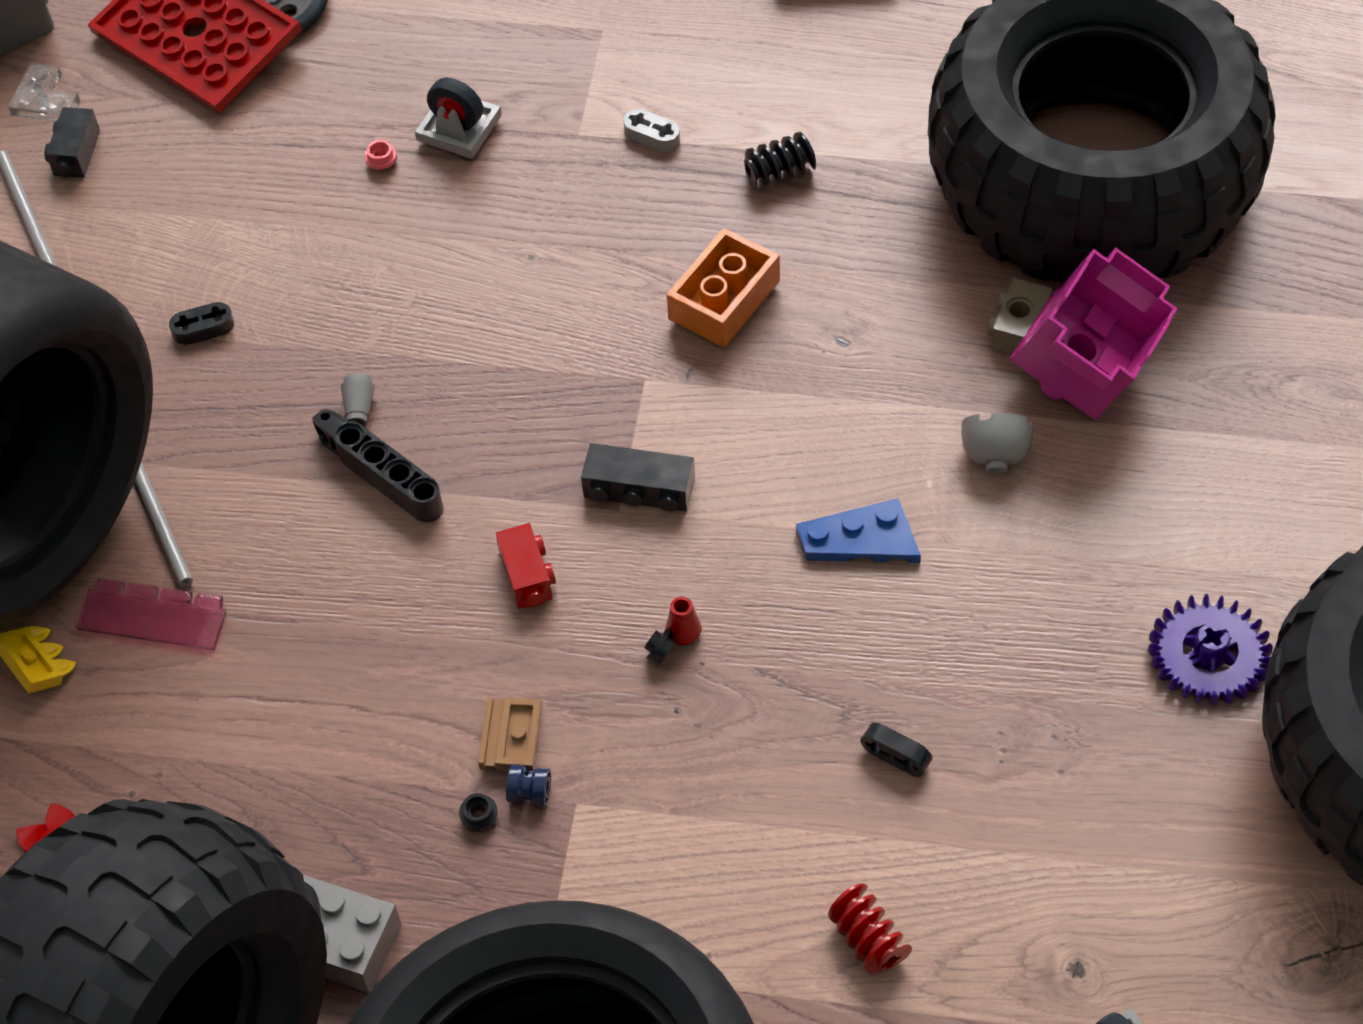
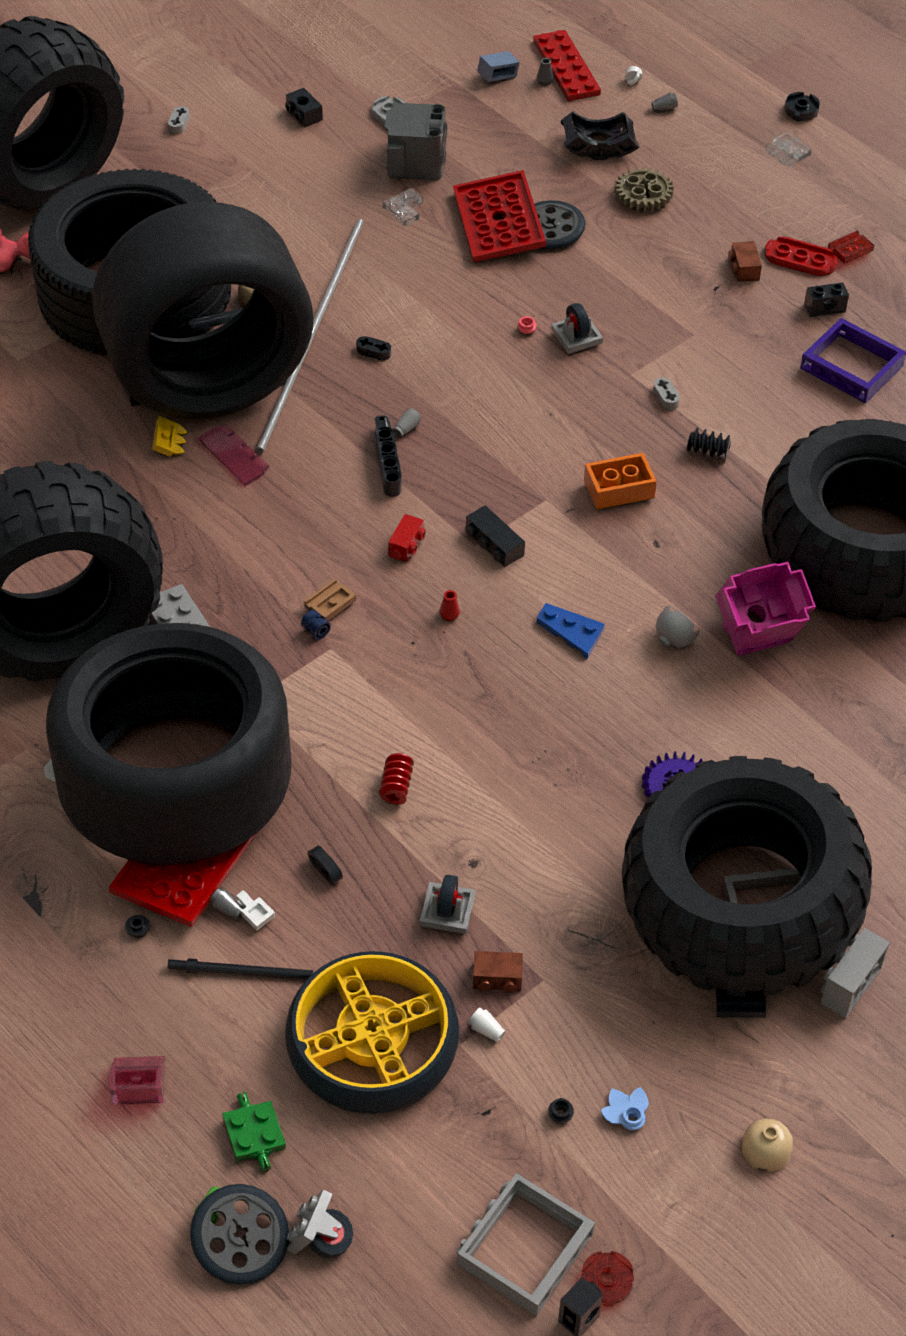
camera: 35 degrees right, 5 degrees down
black brick [44,107,100,178] -> none
black plate [459,793,498,831] -> none
black plate [644,628,677,663] -> none
black beam [860,723,933,777] -> none

